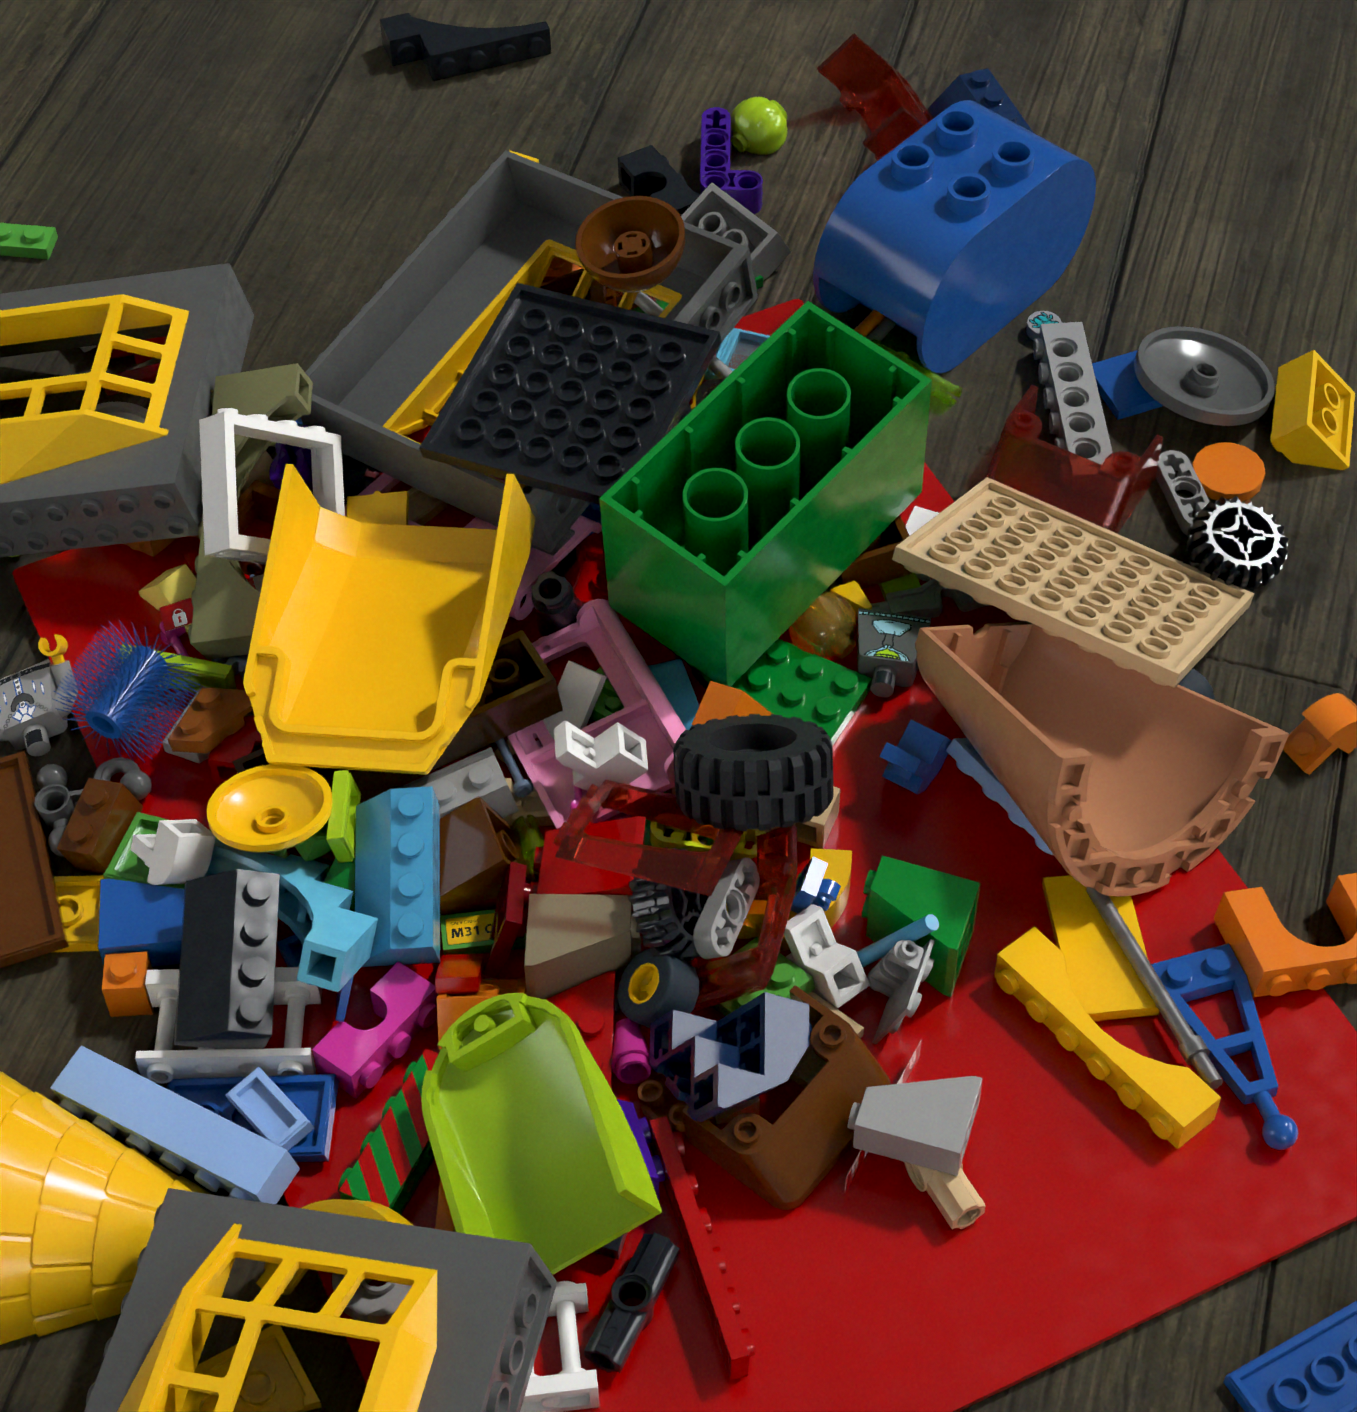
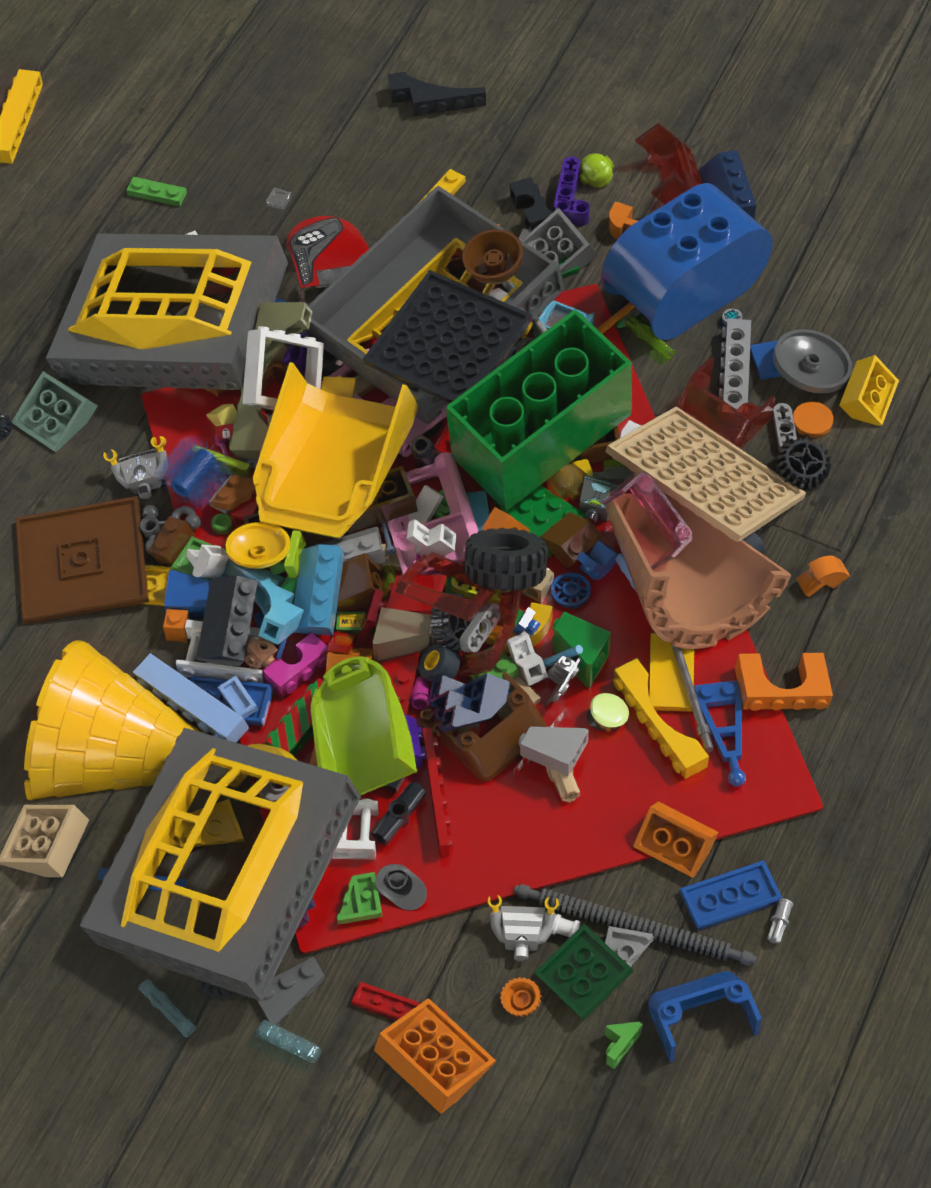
camera: 10 degrees right, 5 degrees up
none -> bright green tile [211,513,233,535]
none -> nougat brick [244,637,278,670]
none -> clear tile [266,187,292,210]
none -> windscreen [286,216,369,302]
none -> reddish brown slope [540,512,604,569]
none -> blue wheel [551,572,591,609]
none -> yellowish green piece [586,693,629,732]
none -> clear pink windscreen [601,472,692,570]
none -> orange brick [609,201,638,240]
none -> orange slope [633,801,719,878]

